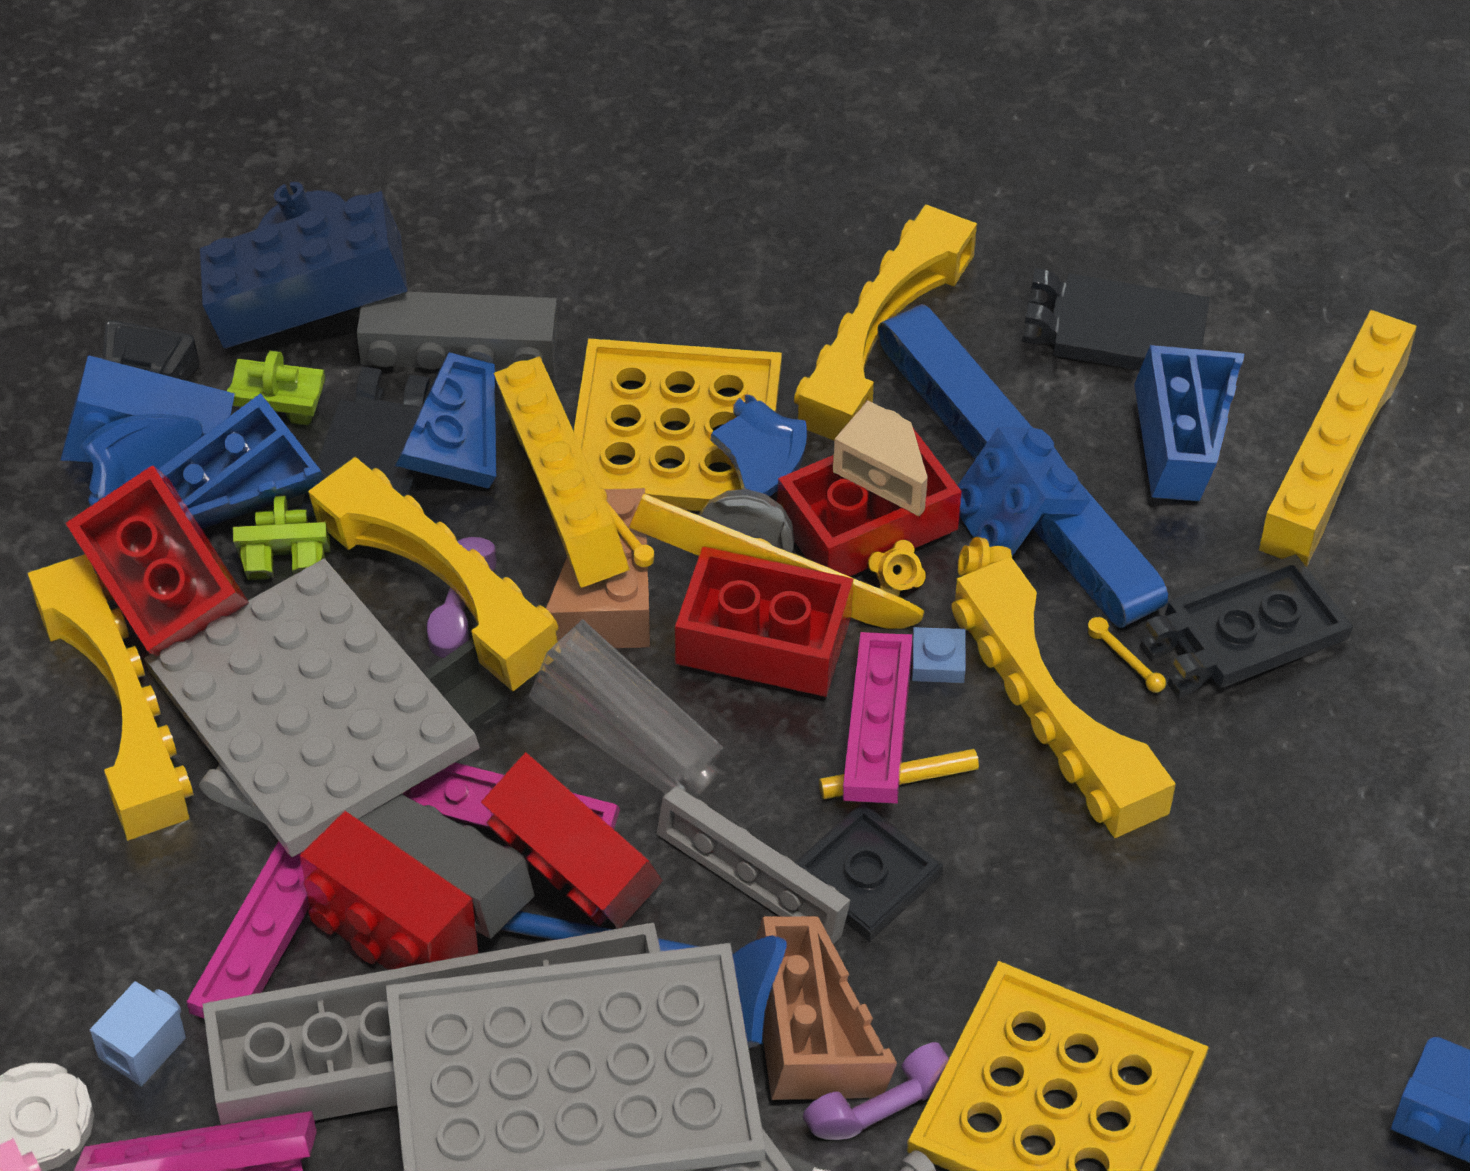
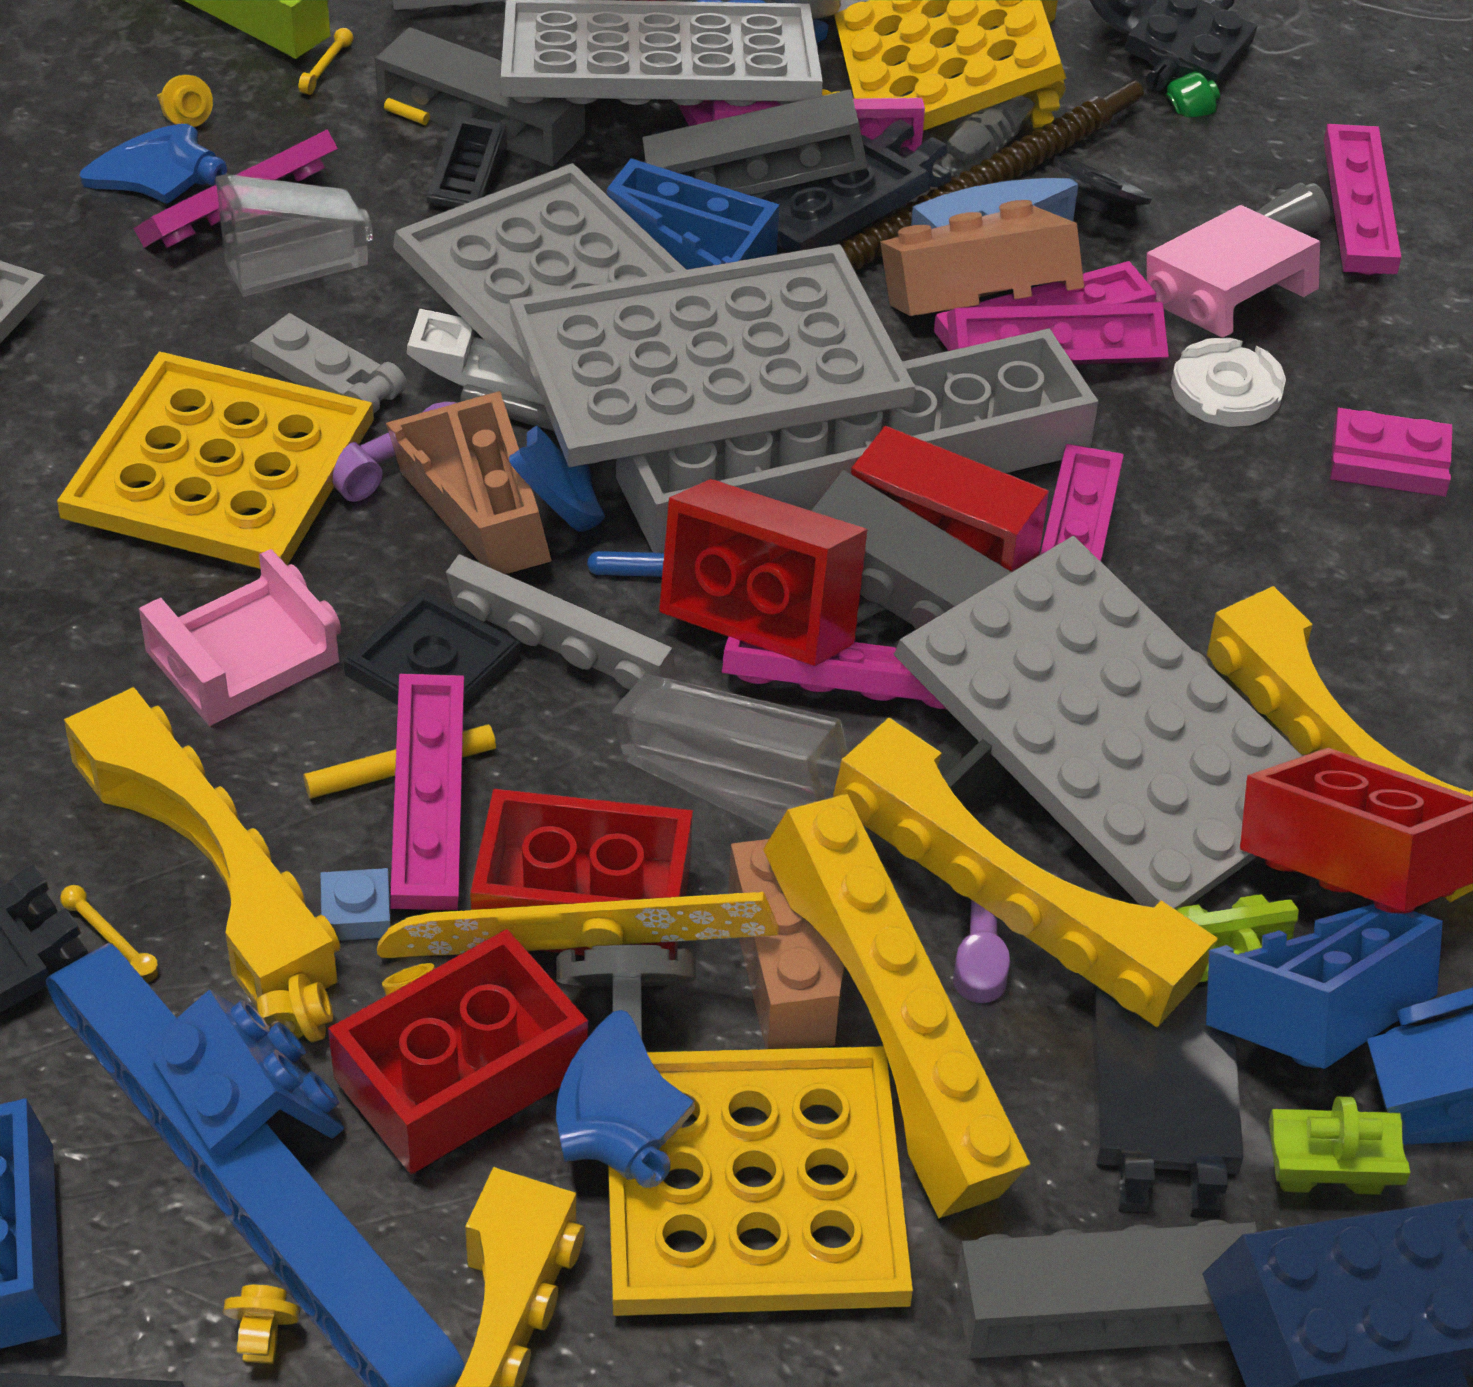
camera: 170 degrees right, 5 degrees down
light blue brick [90,981,186,1087] -> none
blue wing [395,352,496,488] -> none
yellow hinge [599,487,654,567] -> none
tan slope [833,401,928,516] -> none
none -> bright pink panel [139,549,341,726]
none -> yellow plate [223,1285,300,1364]

